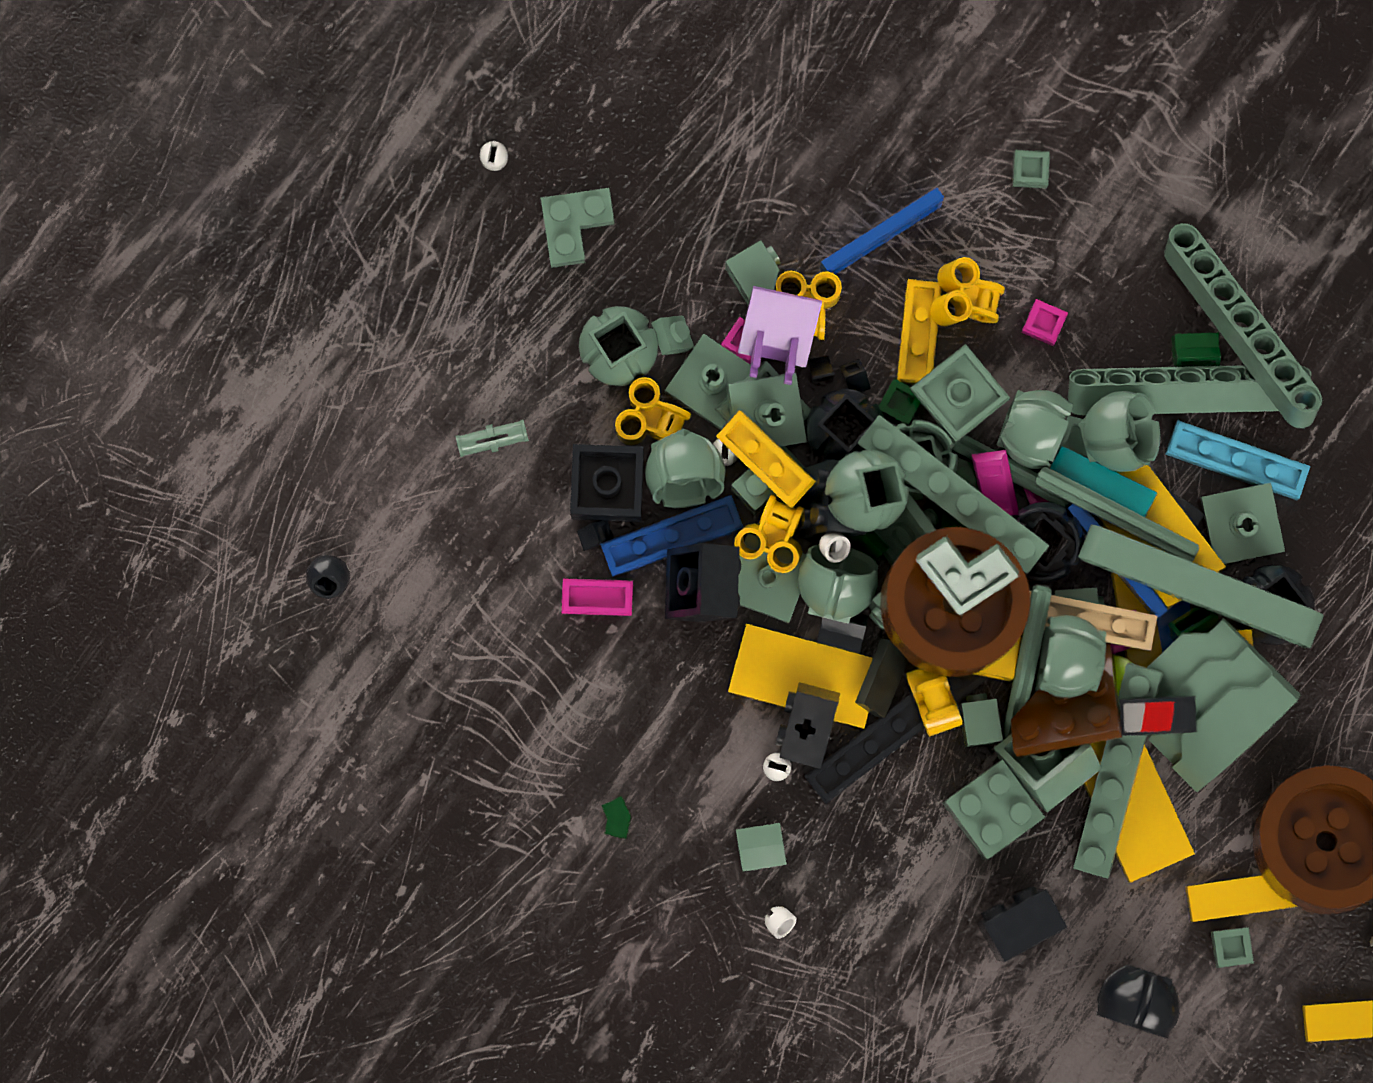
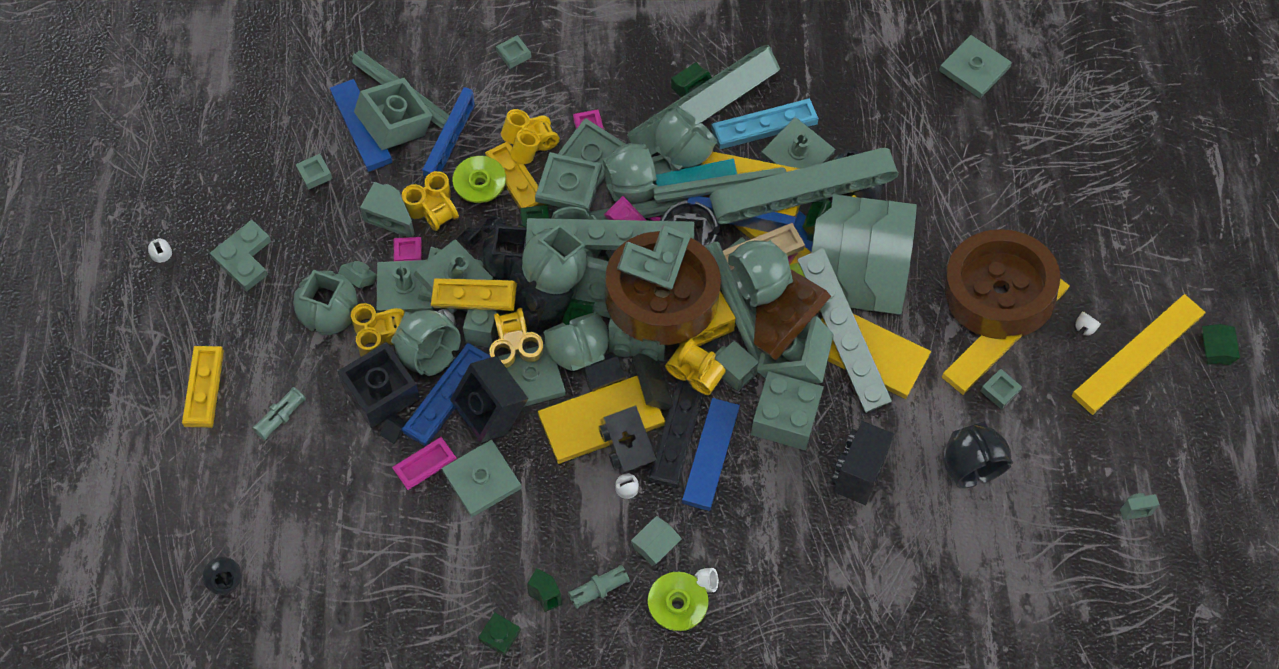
camera: 40 degrees left, 20 degrees down
plate [738,286,822,385] -> none
white hinge [819,532,851,563] -> none
slope [1120,695,1197,736] -> none
sand green beam [1164,223,1322,428] -> none
none -> yellow tile [182,346,224,428]
none -> sand green plate [296,154,332,190]
none -> blue tile [330,79,393,172]
none -> sand green axle [352,51,450,129]
none -> sand green brick [354,78,433,150]
none -> sand green plate [442,440,522,518]
none -> lime dish [453,156,506,203]
none -> dark green plate [478,612,521,656]
none -> sand green plate [558,118,625,189]
none -> sand green pin [568,565,630,609]
none -> lime dish [648,572,708,631]
none -> blue tile [682,398,740,511]

